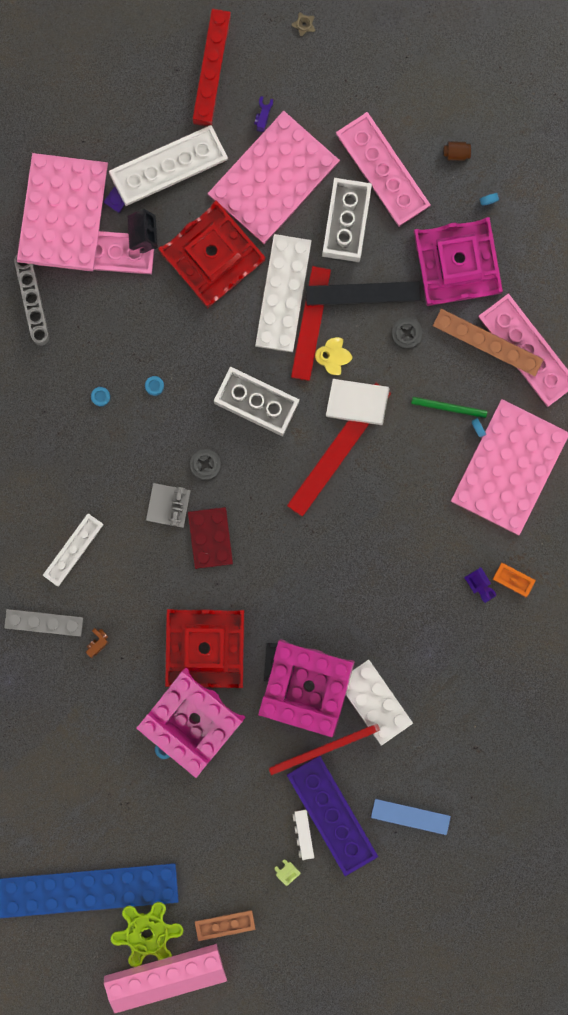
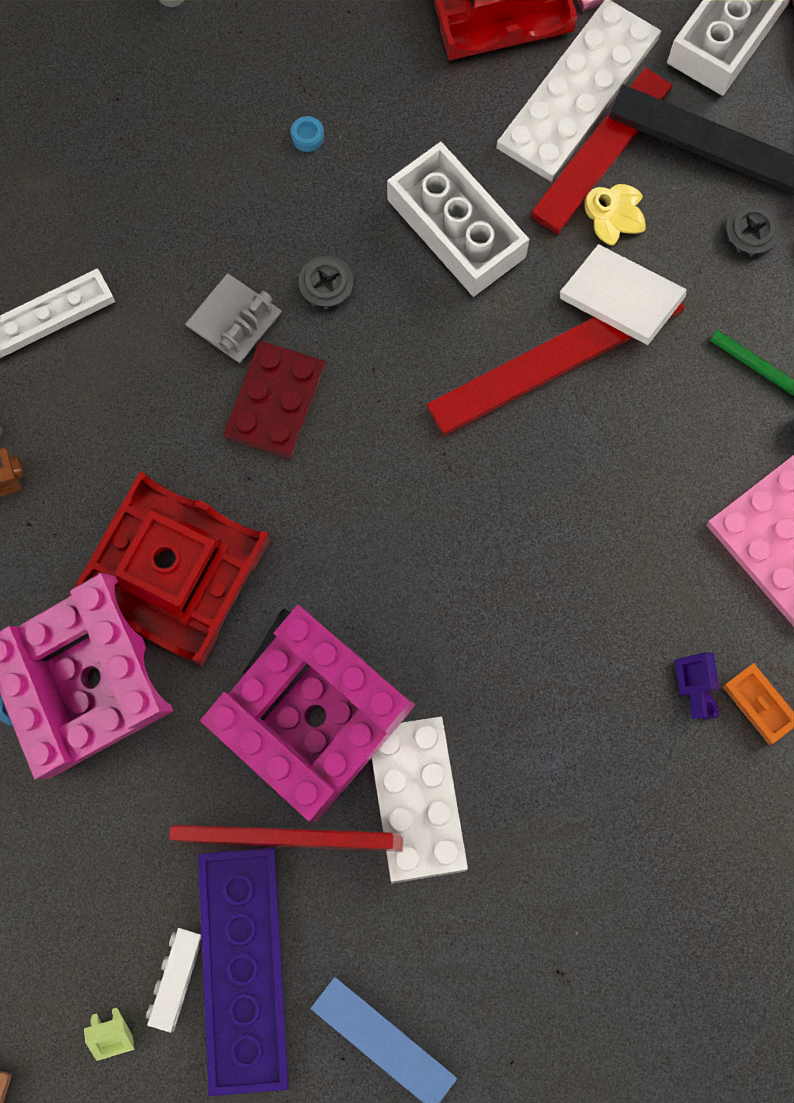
camera: 30 degrees right, 10 degrees down
dark azure tile [91,387,110,407] -> none

